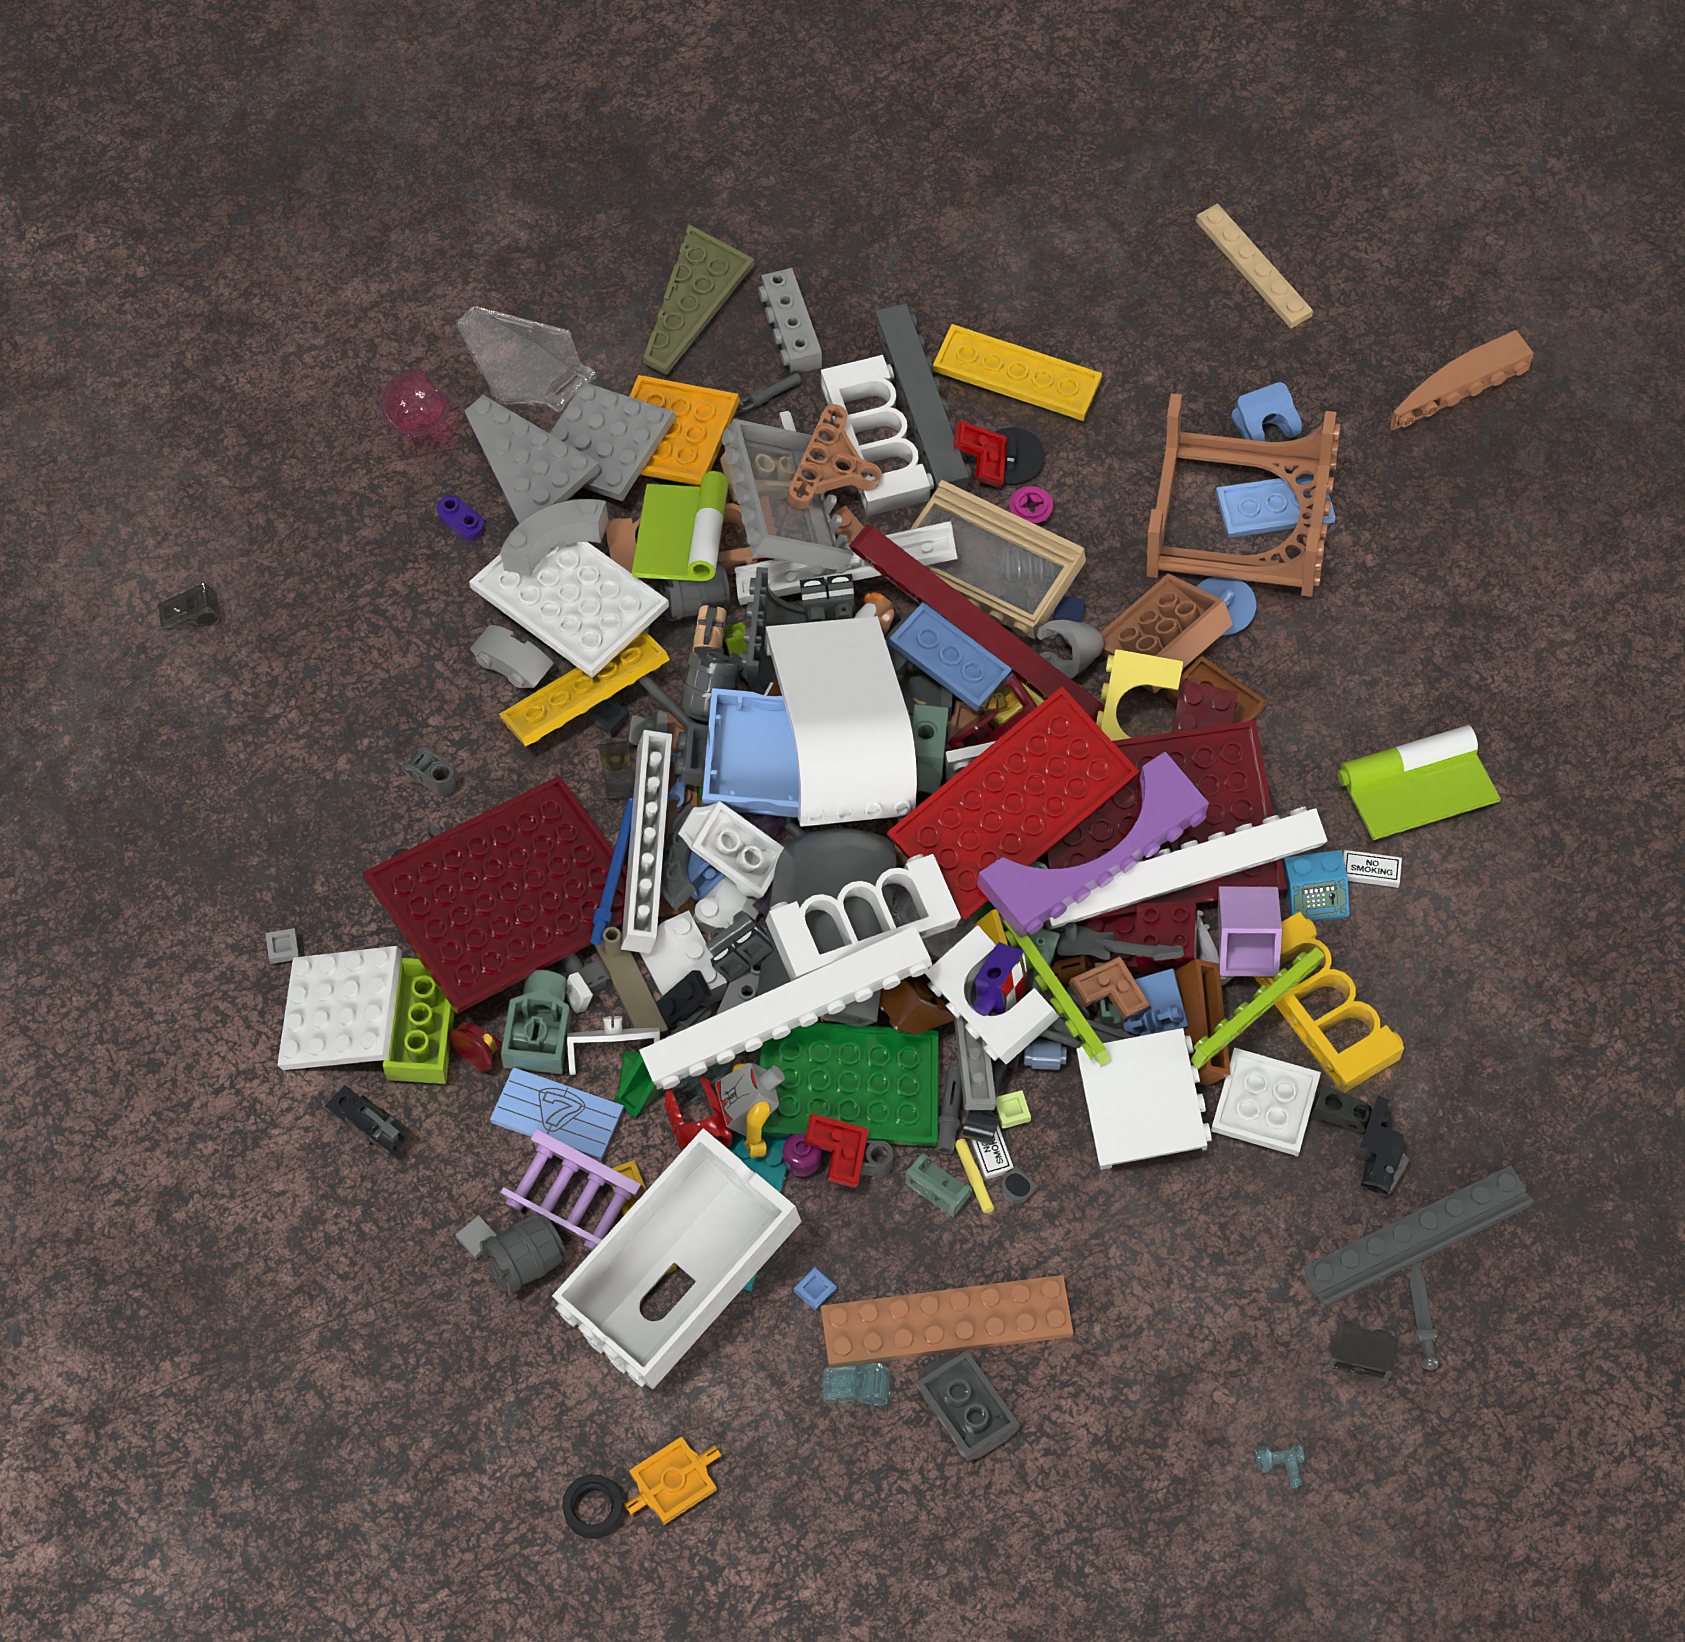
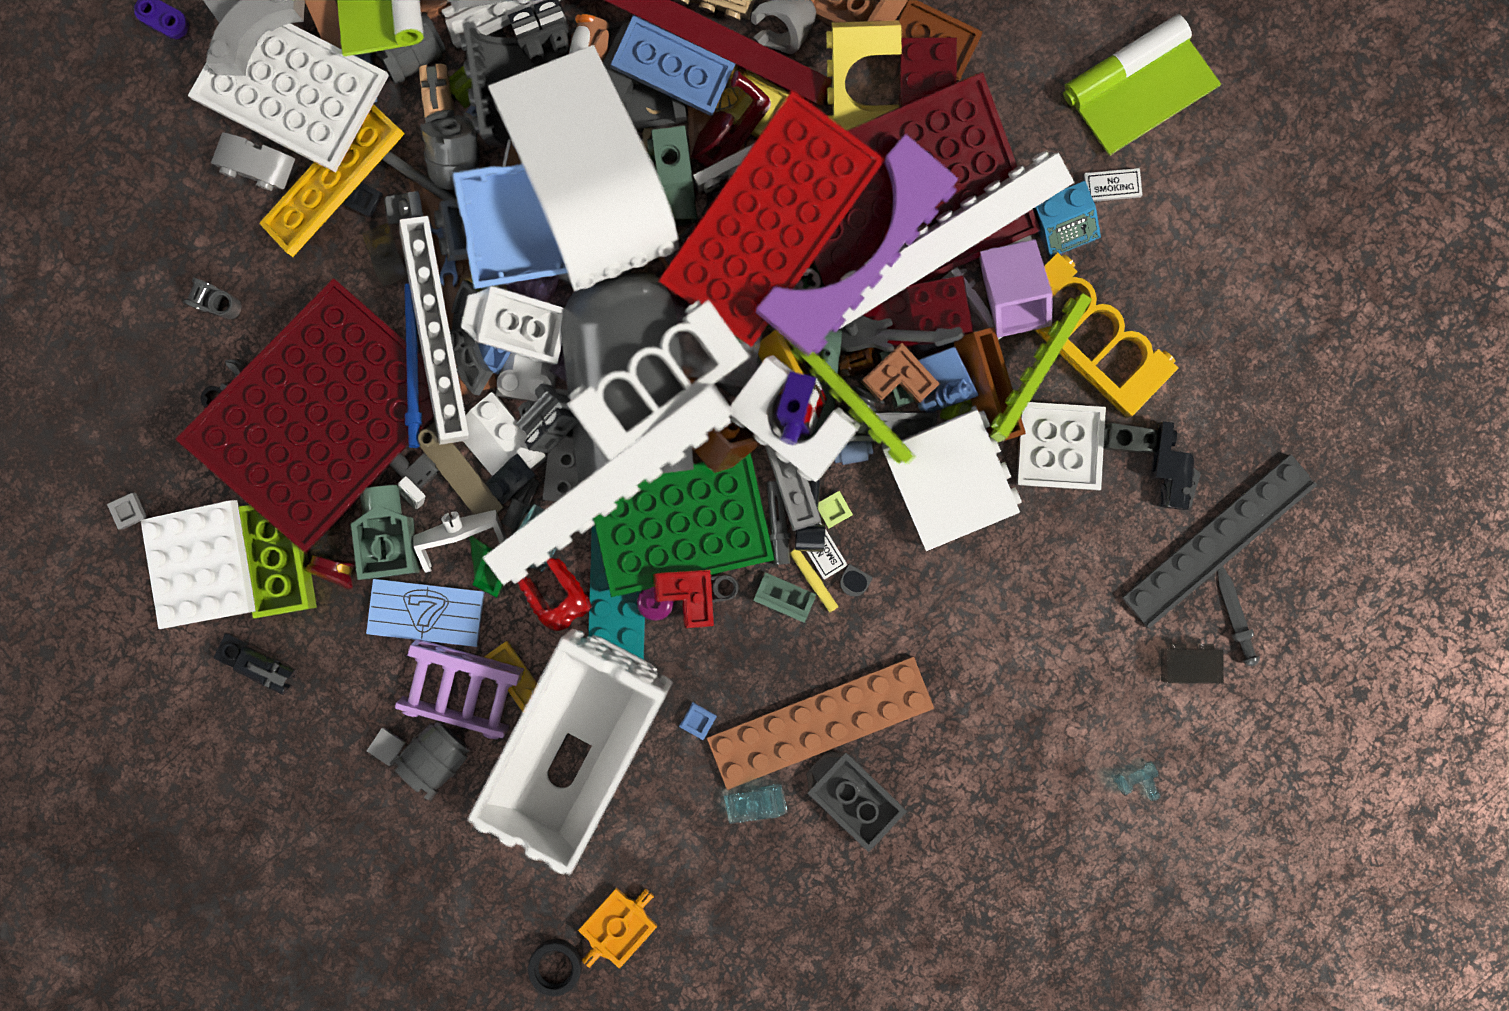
camera: 10 degrees left, 25 degrees up
light grey torso [715,1063,785,1158] -> none

